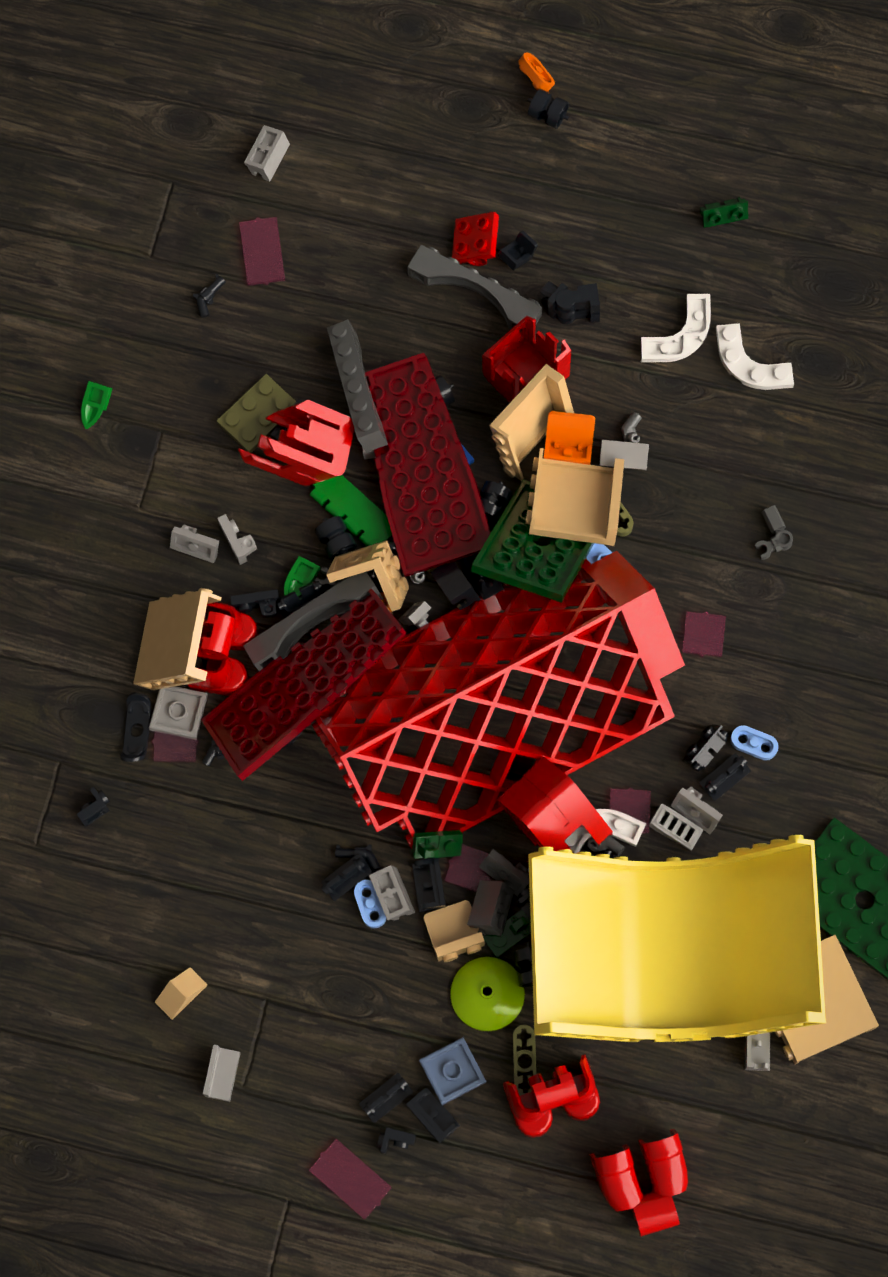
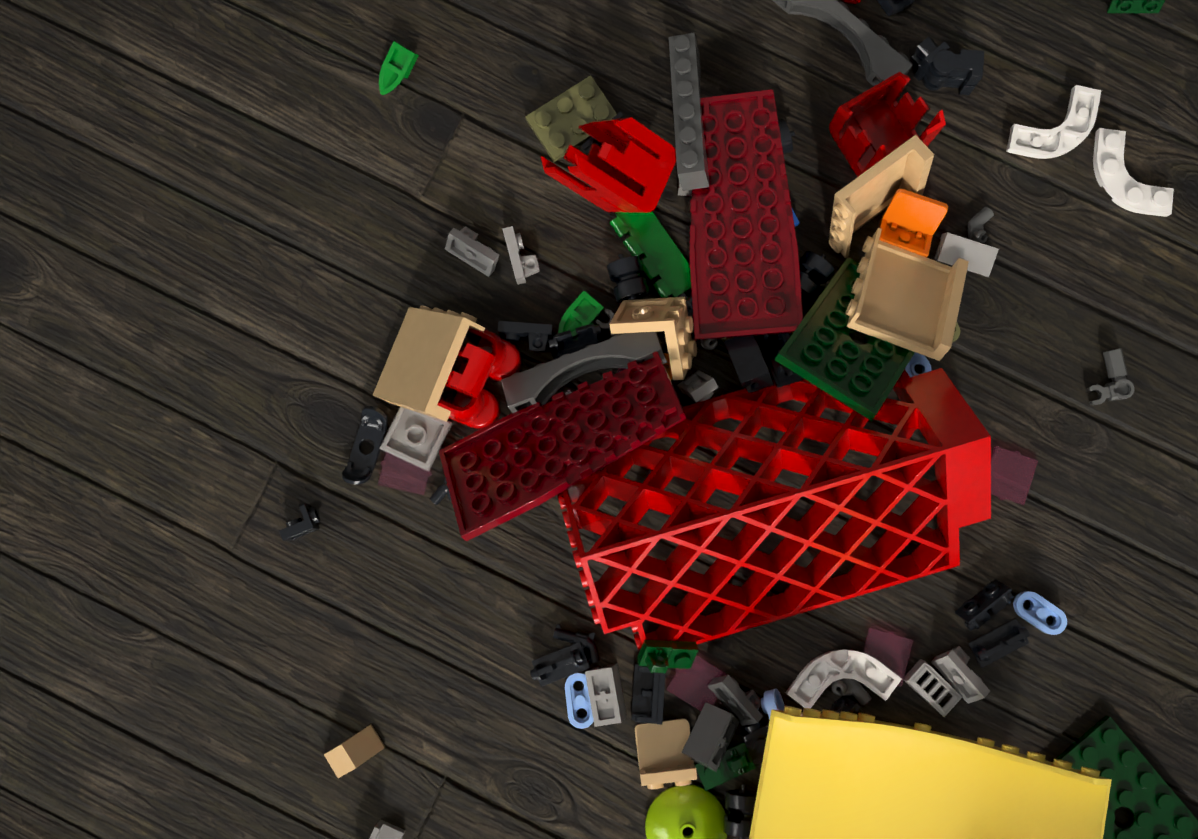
camera: 10 degrees right, 10 degrees up
red piece [497,757,613,854] -> none

